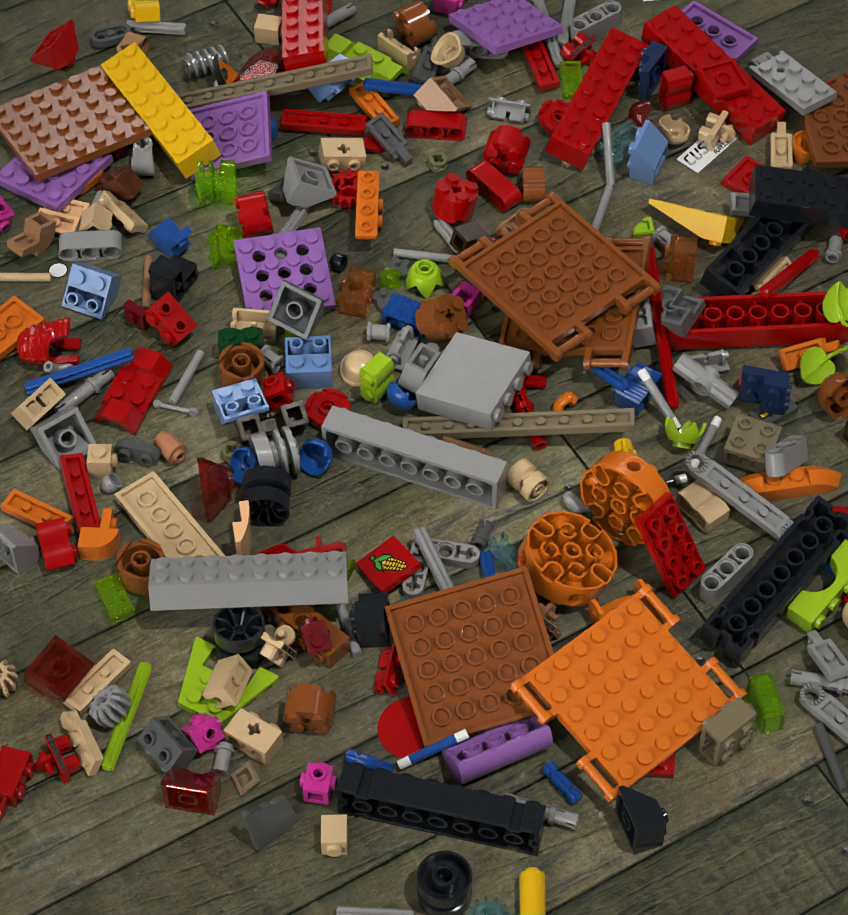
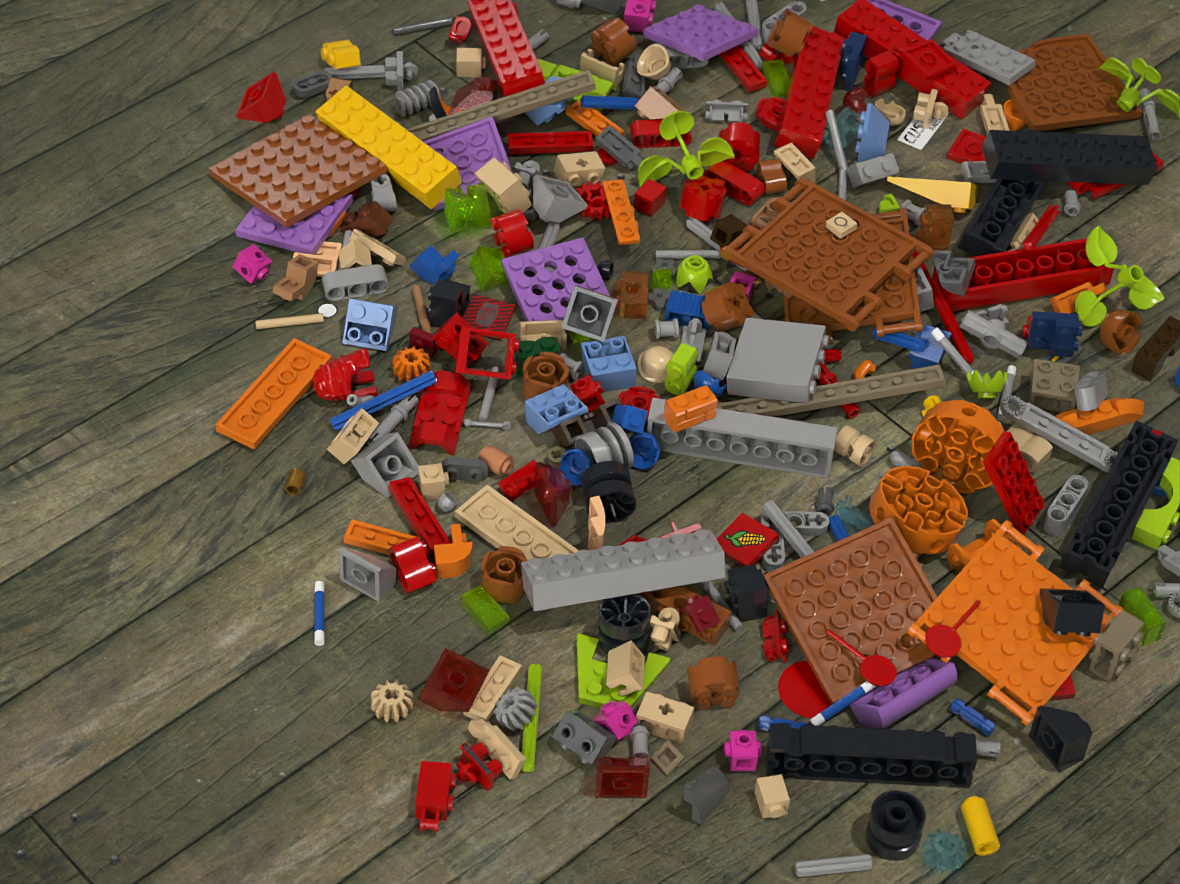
camera: 15 degrees left, 5 degrees down
none -> light grey hips [385,51,418,91]
none -> orange gear [392,346,431,382]
none -> red window [454,327,519,380]
none -> tile [462,294,516,341]
none -> tan brick [474,158,532,213]
none -> red hinge [498,460,547,502]
none -> light grey hips [514,160,540,198]
none -> blue brick [612,405,648,434]
none -> red brick [634,179,667,217]
none -> lime plant [638,111,734,187]
none -> orange brick [664,385,718,433]
none -> dark orange brick [767,9,813,57]
none -> tan hinge [774,143,816,184]
none -> tan tile [826,212,857,239]
none -> red piece [826,629,897,687]
none -> light grey brick [847,153,899,189]
none -> red piece [925,600,981,658]
none -> black slope [1039,588,1105,636]

